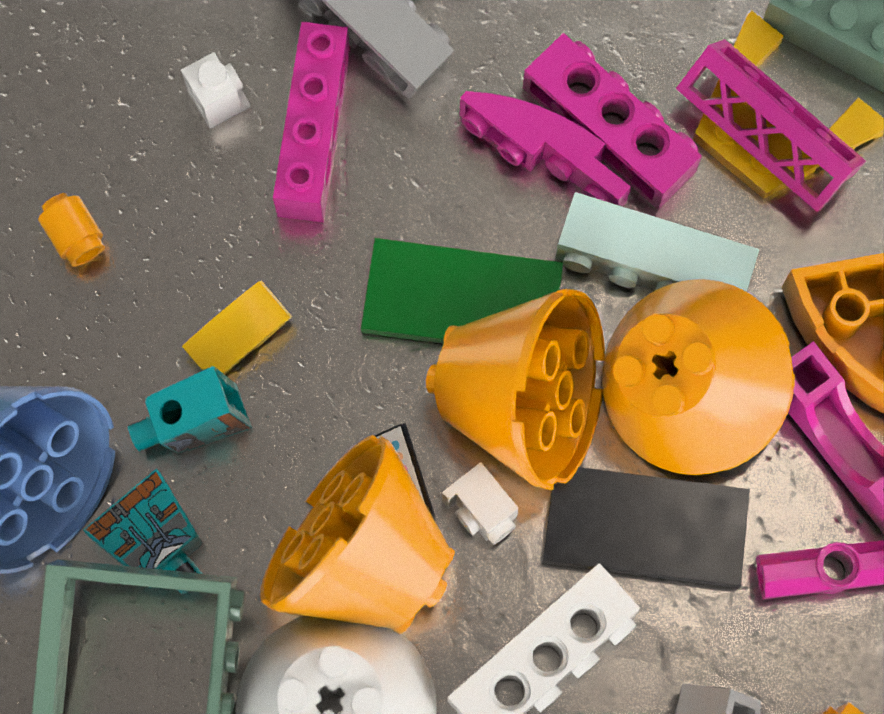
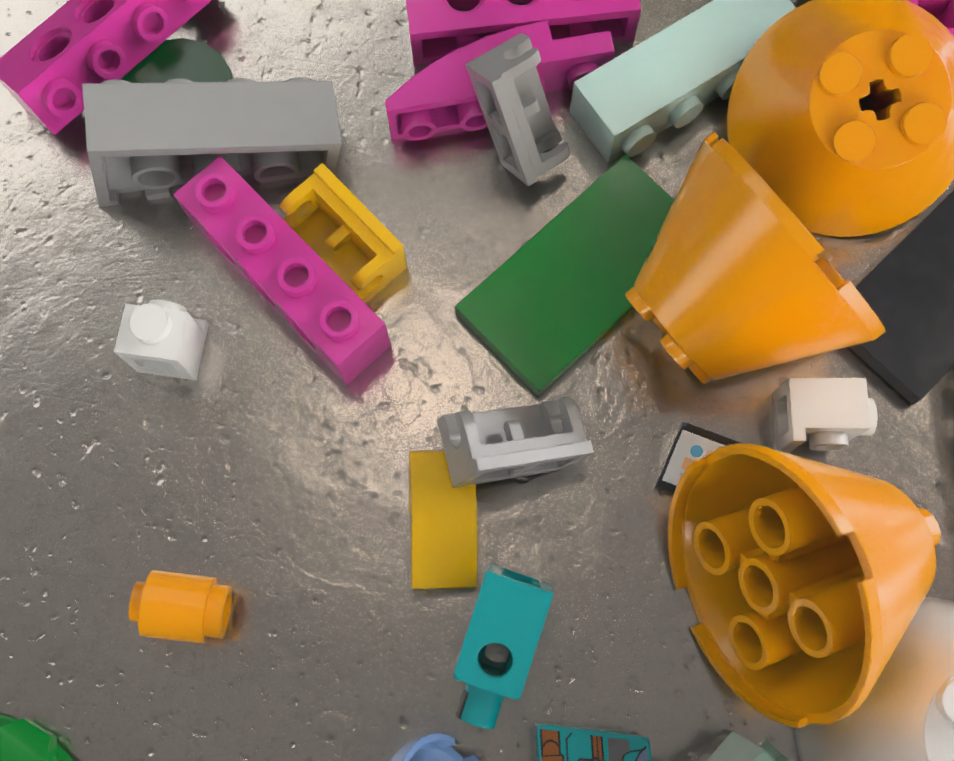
camera: 50 degrees left, 0 degrees up
none -> yellow hinge [279,163,407,304]
none -> light grey hinge [437,397,594,488]
none -> light grey hinge [465,33,571,186]

